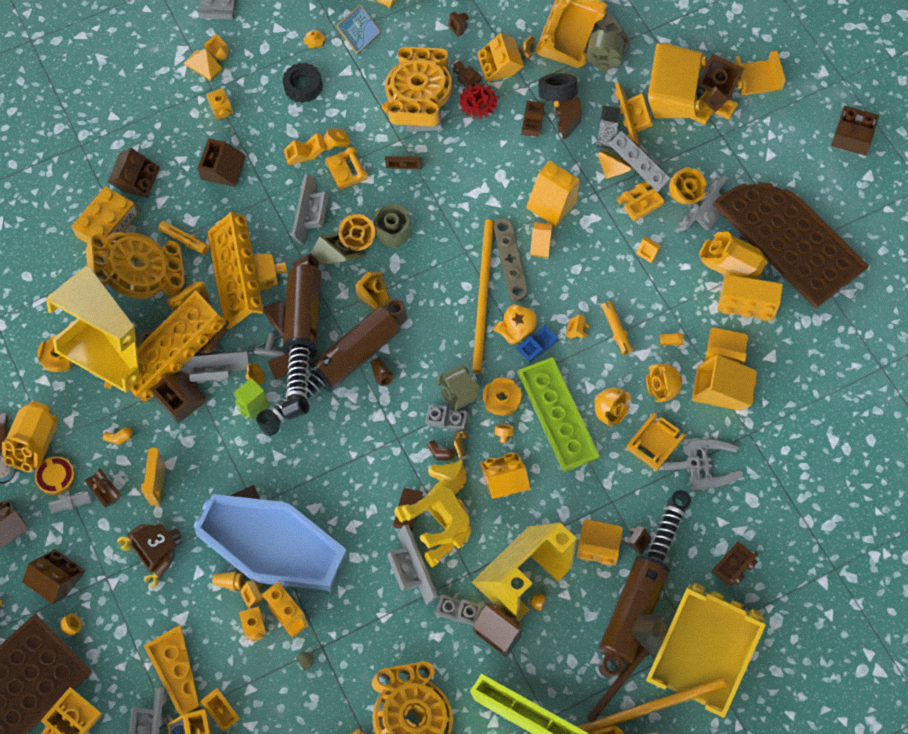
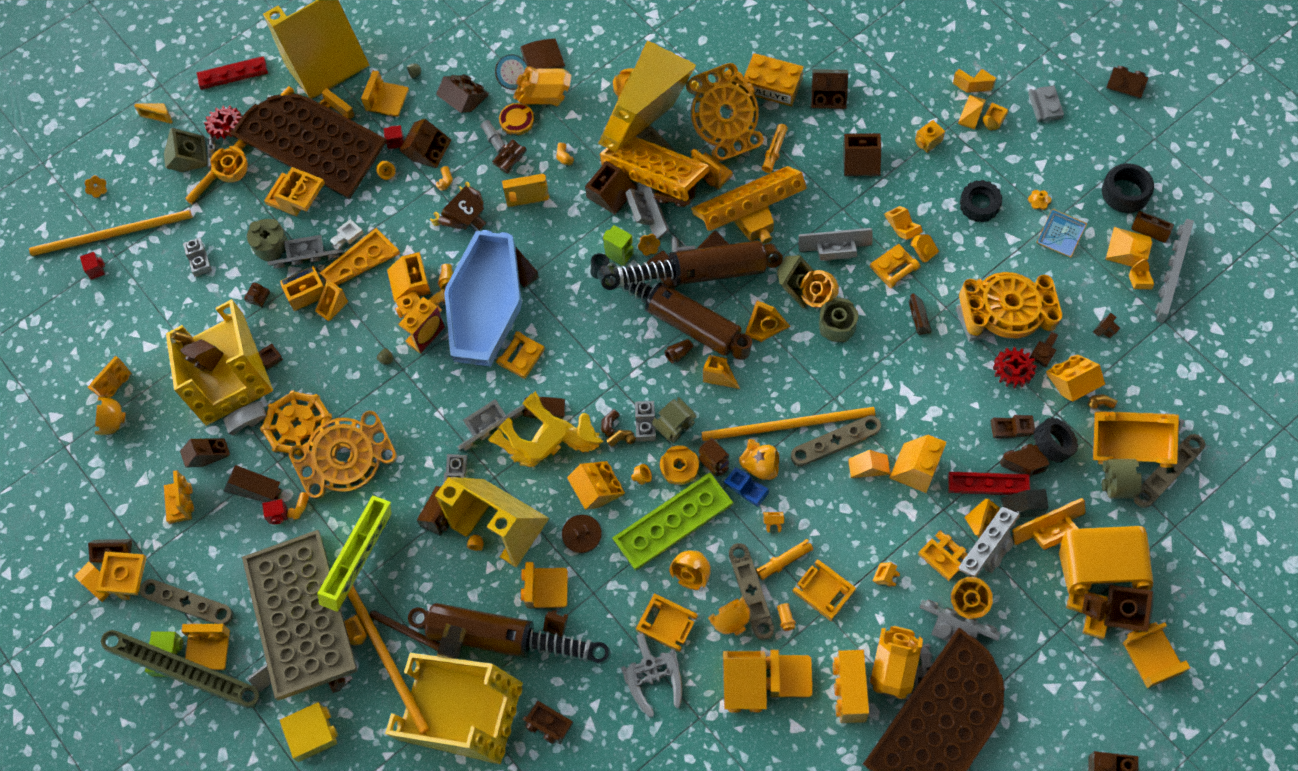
camera: 80 degrees right, 0 degrees up
none -> white plate [330,219,363,250]
none -> red plate [383,125,405,150]
none -> light orange slope [387,252,431,303]
none -> light orange arm [436,166,453,191]
none -> light orange plate [496,331,545,379]
none -> reddish brown piece [562,515,602,553]
none -> reddish brown brick [699,438,729,477]
none -> light orange slope [703,355,740,389]
none -> dark tan piece [729,543,774,640]
none -> light orange container [792,559,856,621]
none -> red plate [948,472,1030,496]
none -> light orange slope [952,69,996,93]

